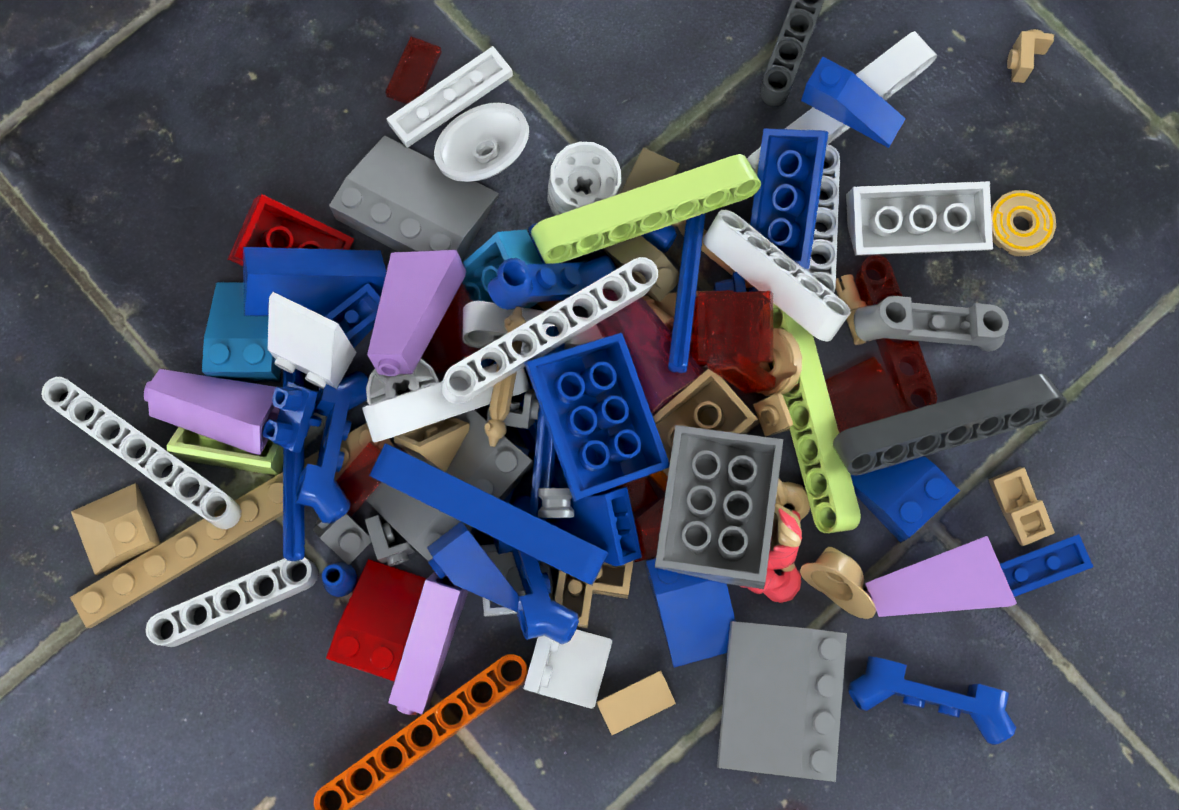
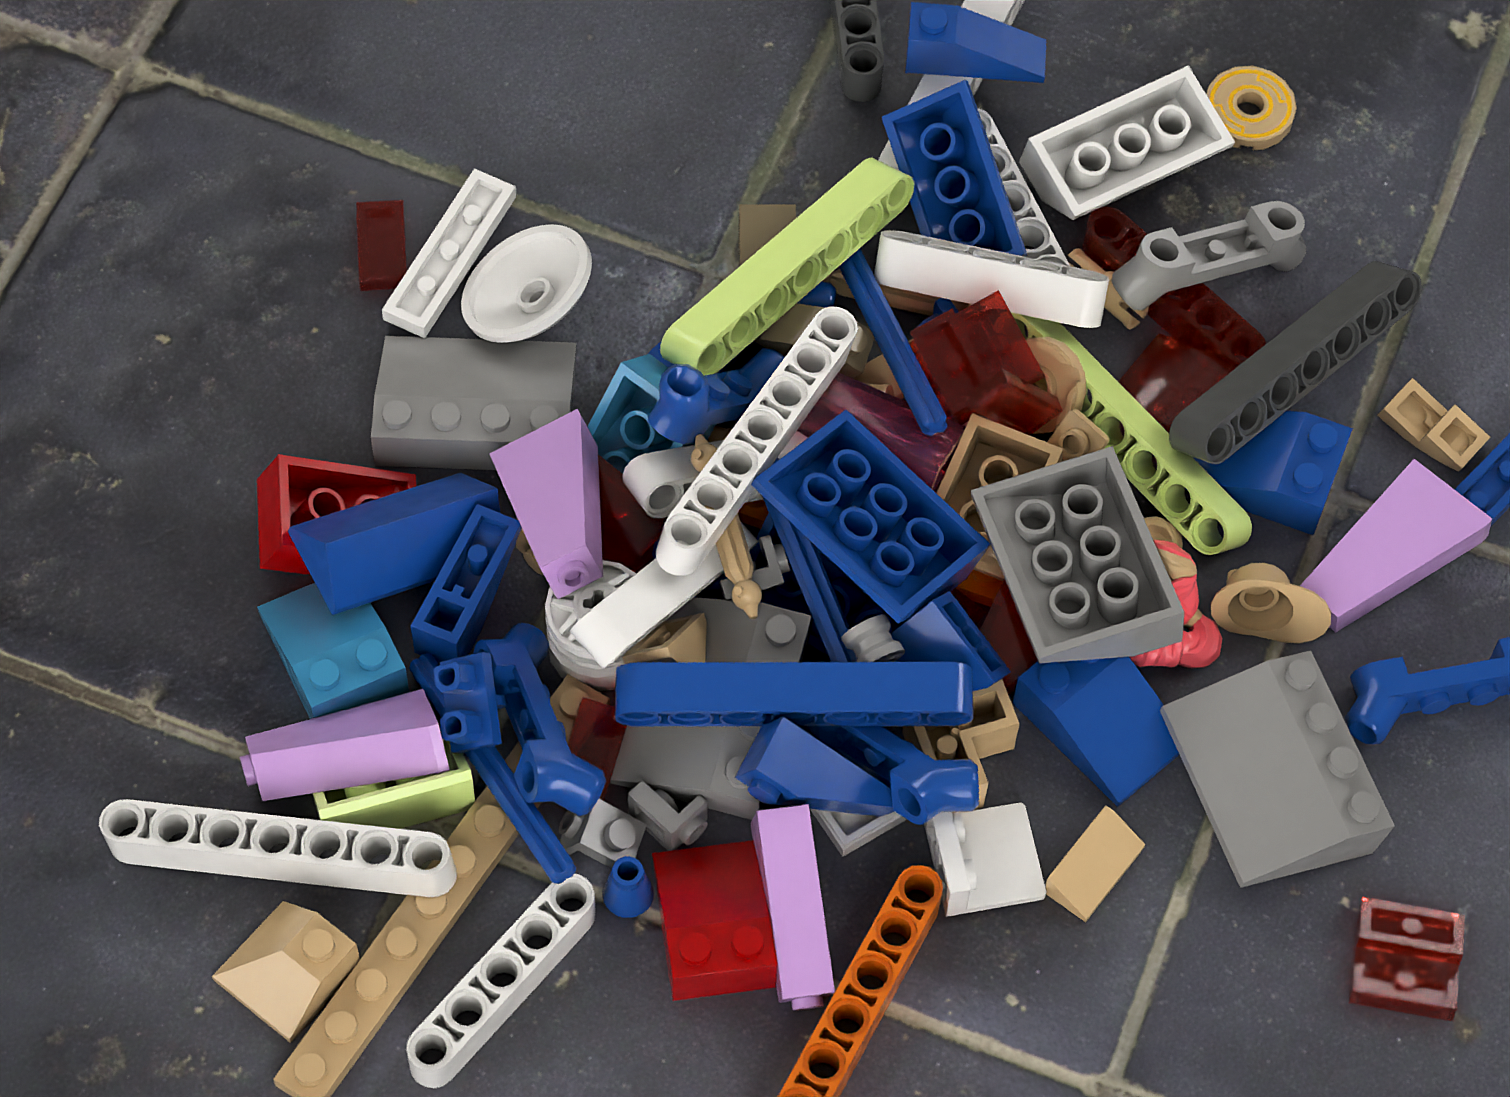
camera: 30 degrees left, 15 degrees down
white slope [268,292,357,389] -> none
white wheel [547,142,621,216] -> none

